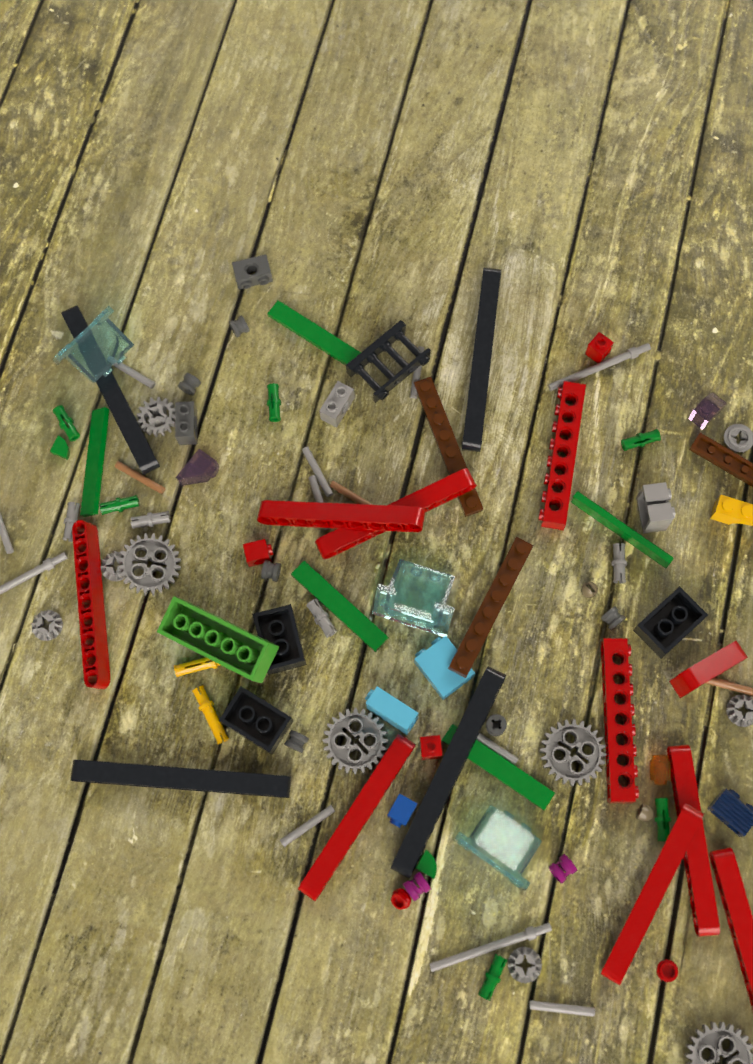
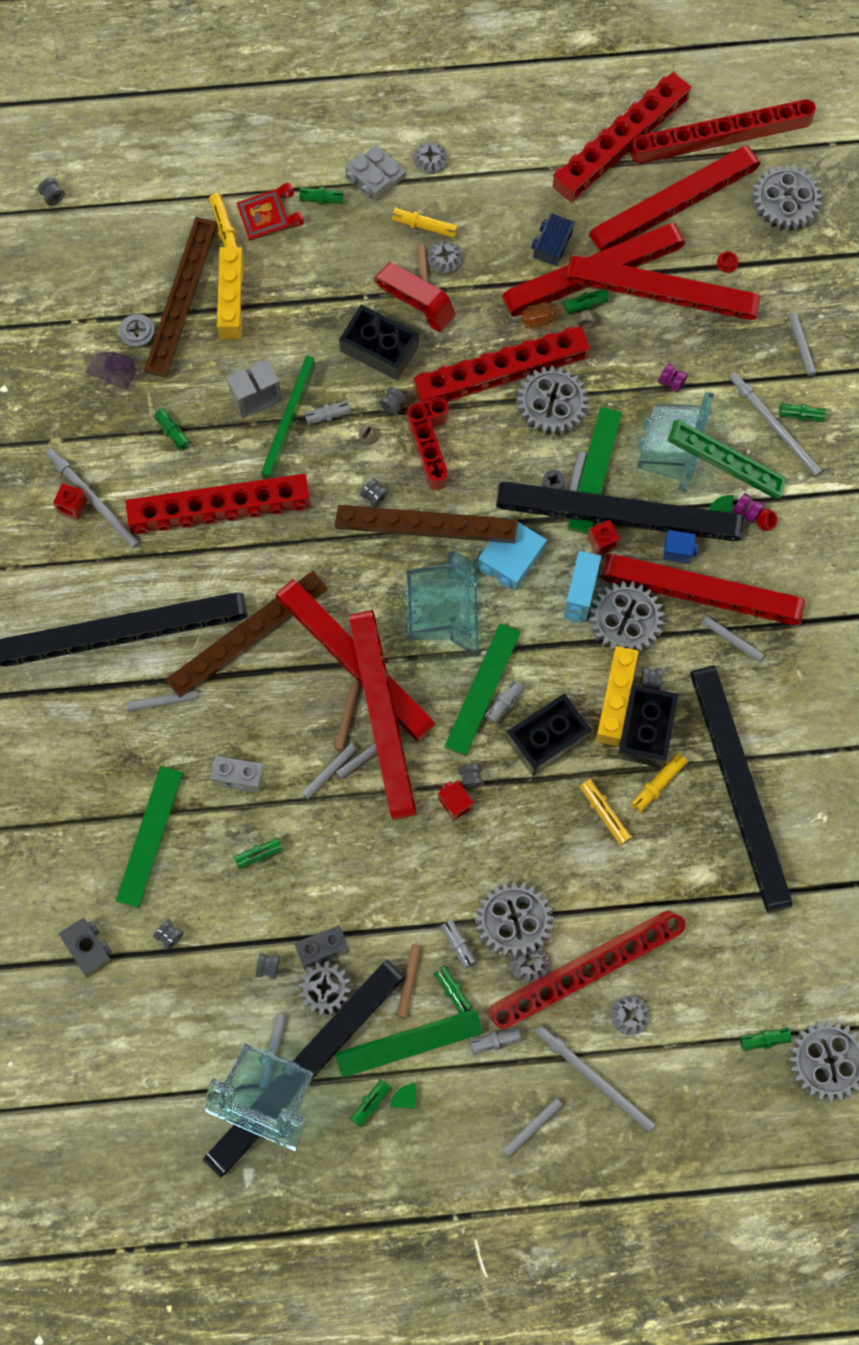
camera: 115 degrees left, 0 degrees up
bright green brick [157,596,279,683] -> none
slope [175,449,220,486] -> none
black fence [346,320,431,403] -> none
light grey gear [508,947,542,983] -> none
none -> dark grey wheel [360,479,389,508]
none -> red beam [407,397,449,490]
none -> yellow arch [595,646,638,746]
none -> green tile [668,419,786,499]

